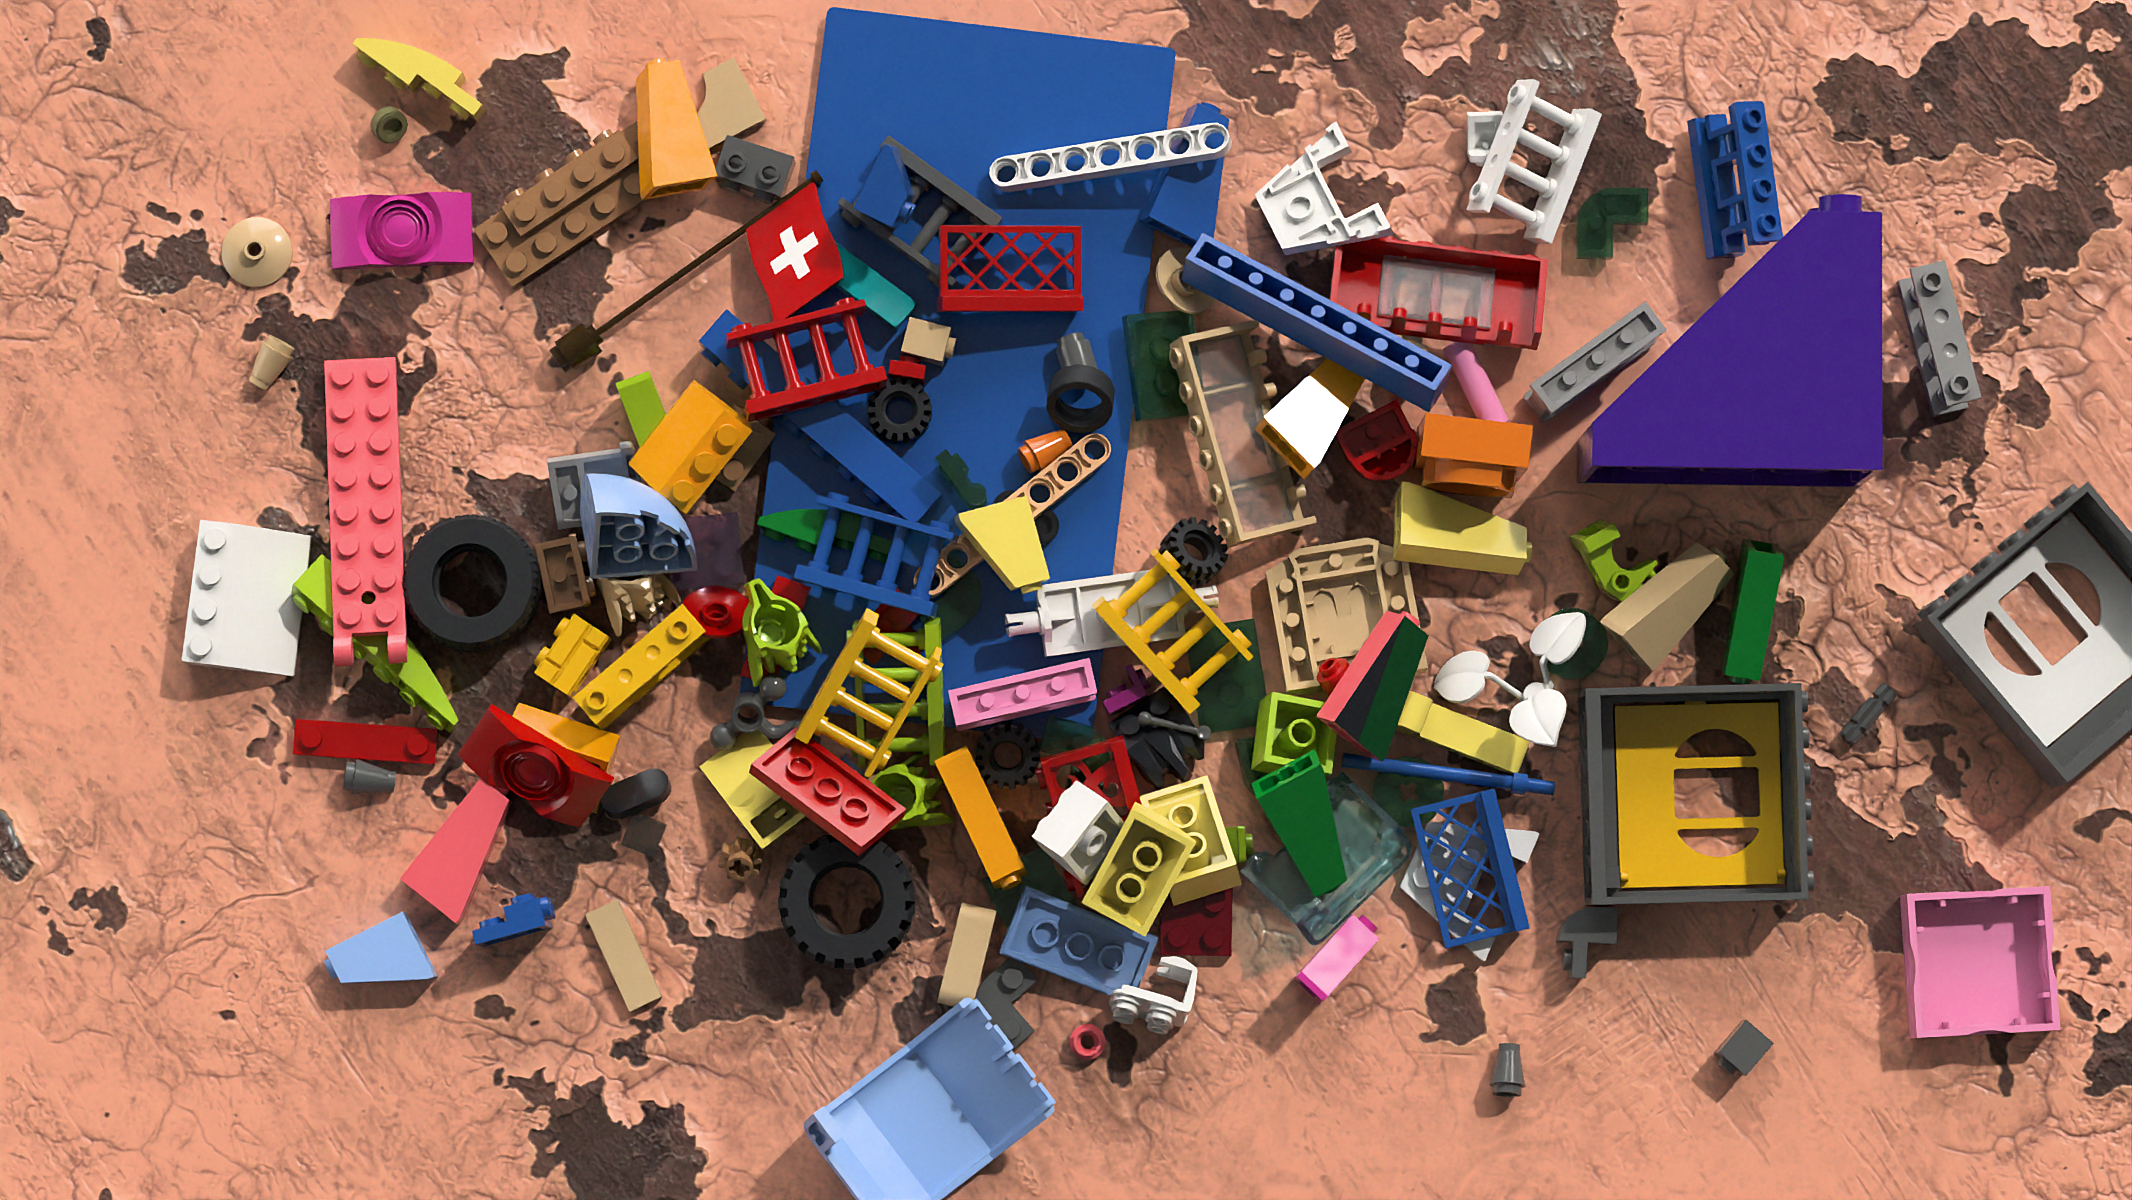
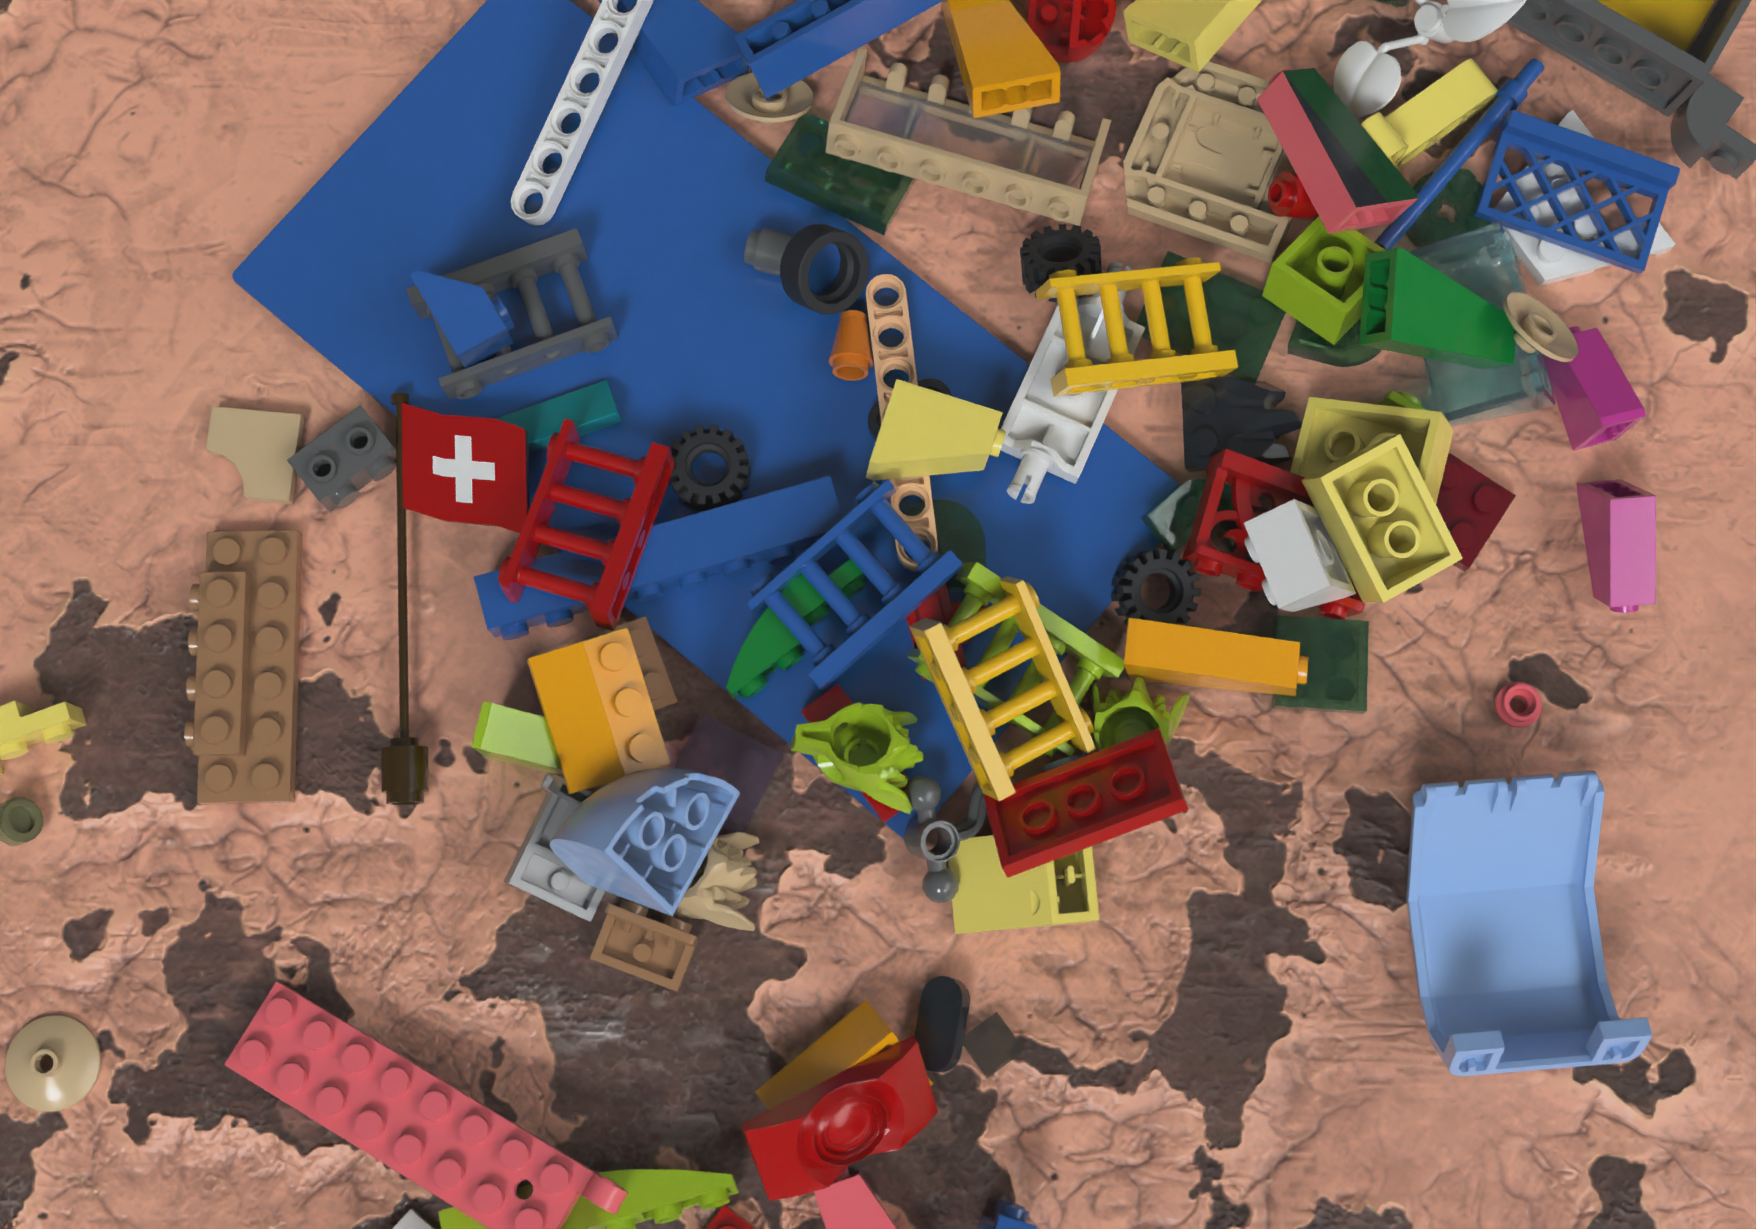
camera: 55 degrees left, 5 degrees down
tan cone [249,335,294,390] -> none
dark pink slope [330,192,474,270] -> none
black tyre [402,514,542,653] -> none
yellow brick [533,614,612,698] -> none
yellow fence [572,604,711,730] -> none
tan tile [585,899,663,1012] -> none
light orange slope [636,58,718,200] -> none
red dish [682,586,749,638] -> none
medium nougat gear [718,836,764,882] -> none
black tyre [778,834,916,970] -> none
red plate [888,356,926,384] -> none
tan brick [901,317,956,367] -> none
clear green plate [935,449,987,511] -> none
tan beam [937,902,997,1007] -> none
red fence [938,225,1084,312] -> none
bright pink fence [948,658,1097,731] -> none
dark grey plate [976,957,1038,1051] -> none
medium blue tile [999,886,1158,996] -> none
magenta bracket [1103,664,1150,717] -> none
white piece [1109,956,1197,1034] -> none
dark grey hinge [1138,711,1211,740] -> none
none -> tan dish [1503,292,1579,362]
none -> dark pink slope [1577,479,1656,613]

